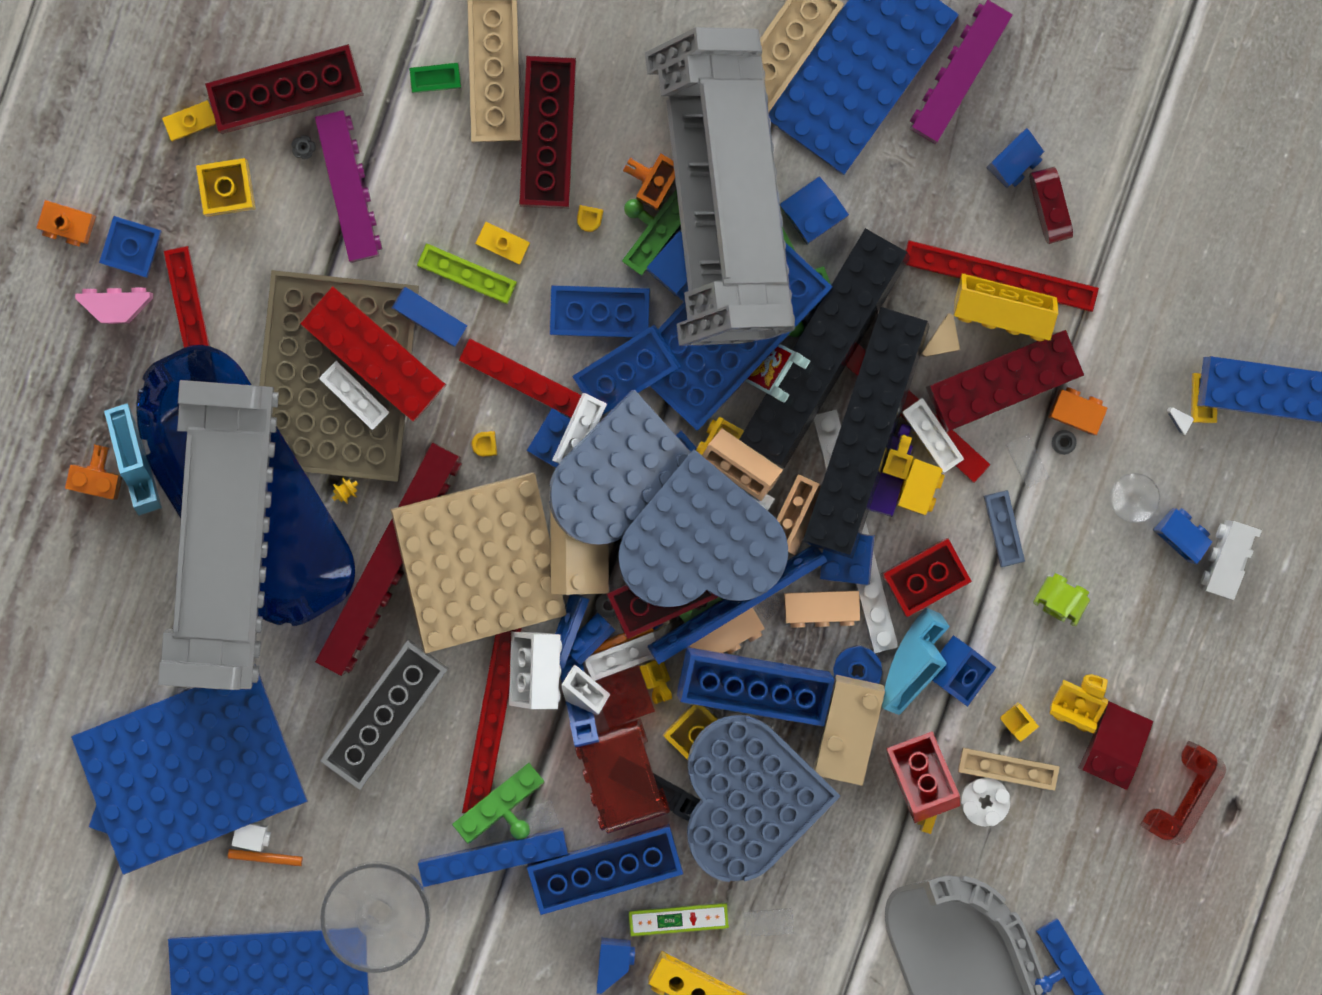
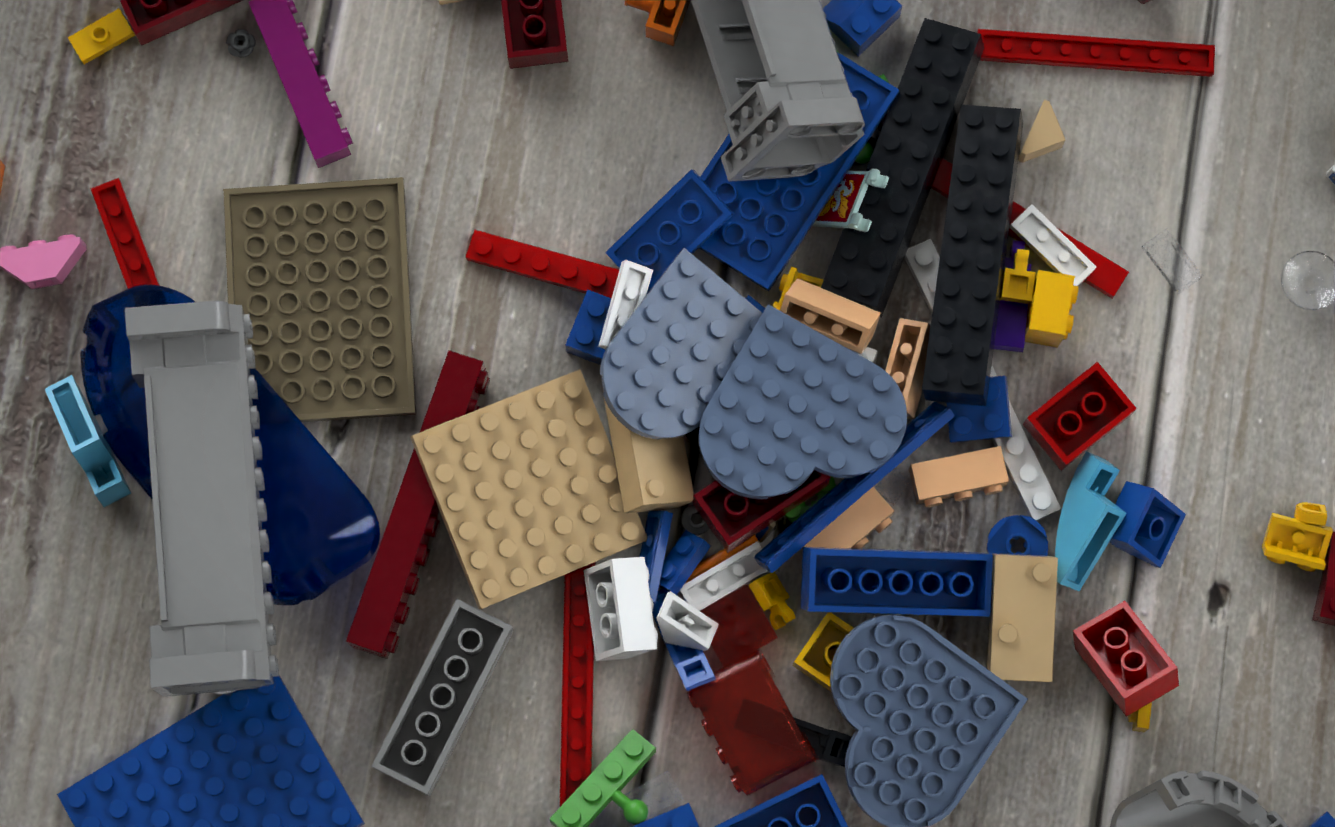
camera: 10 degrees left, 10 degrees down
orange brick [65,444,122,500] -> none
blue plate [99,216,162,278] -> none
yellow brick [196,158,256,217] -> none
red brick [300,286,447,422] -> none
white plate [319,361,390,430] -> none
yellow wheel [332,477,359,504] -> none
blue tile [392,287,467,347] -> none
lime tile [417,243,517,305] -> none
yellow tile [471,431,497,457] -> none
yellow plate [475,222,530,265] -> none
blue plate [550,285,650,338] -> none
yellow tile [577,205,604,232] -> none
bright green plate [622,188,681,276] -> none
blue piece [646,231,689,302] -> none
dark red brick [926,330,1084,432] -> none
yellow brick [954,274,1058,341] -> none
tan plate [958,747,1060,791] -> none
white plate [960,777,1010,827] -> none
sand blue tile [983,490,1025,567] -> none
yellow panel [1000,702,1039,742] -> none
lime brick [1033,573,1091,626] -> none
orange brick [1048,387,1108,436] -> none
dark grey plate [1052,430,1077,455] -> none

